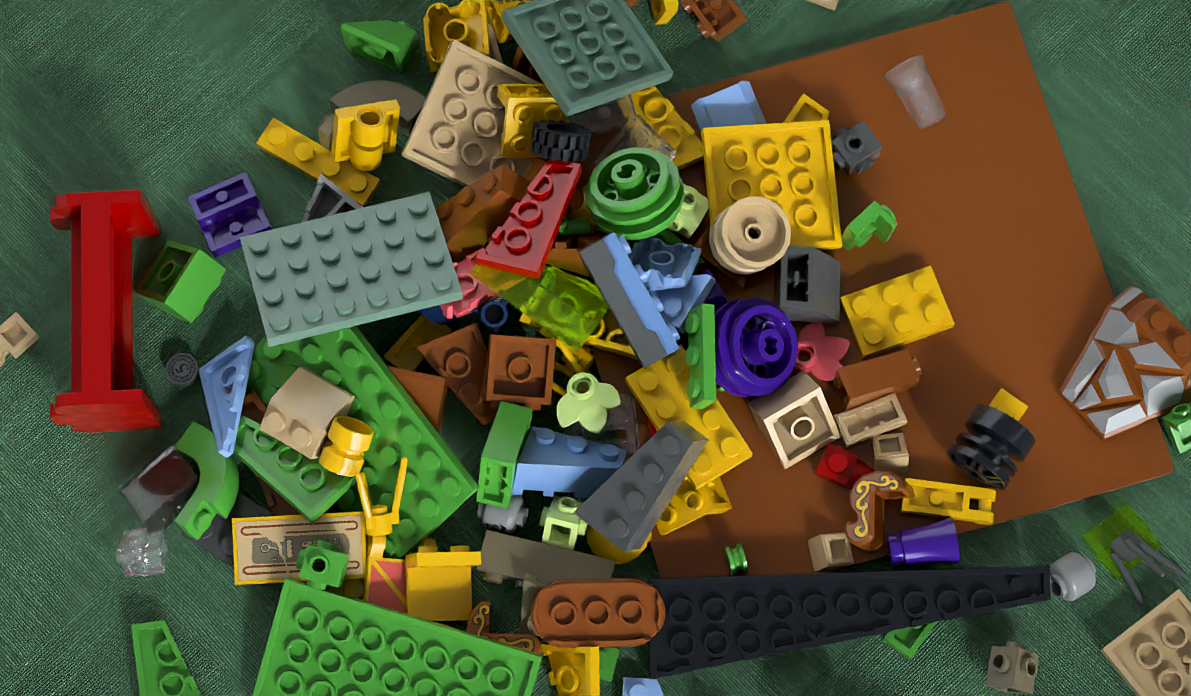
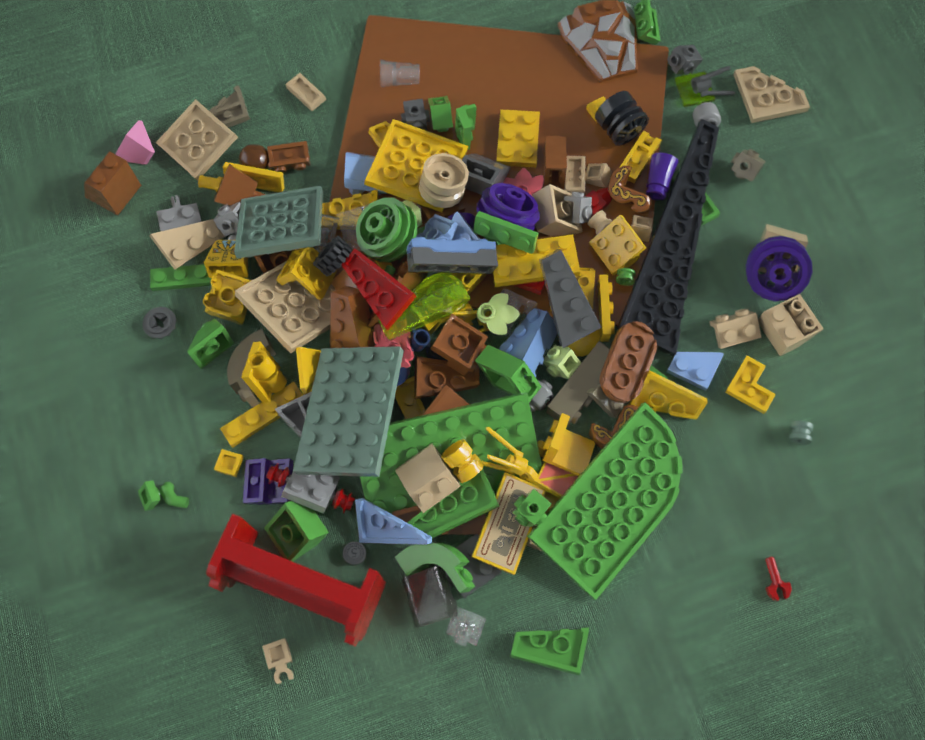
camera: 65 degrees left, 5 degrees down
none -> bright green plate [138,480,160,511]
none -> bright green arm [159,482,189,508]
none -> yellow plate [214,449,244,477]
none -> light grey plate [266,463,355,514]
none -> yellow slope [296,347,321,395]
none -> bright green slope [428,96,453,132]
none -> light grey bracket [564,192,592,223]
none -> tan wheel [588,210,612,234]
none -> yellow plate [589,215,646,275]
none -> yellow plate [597,275,615,342]
none -> dark grey brick [667,45,703,74]

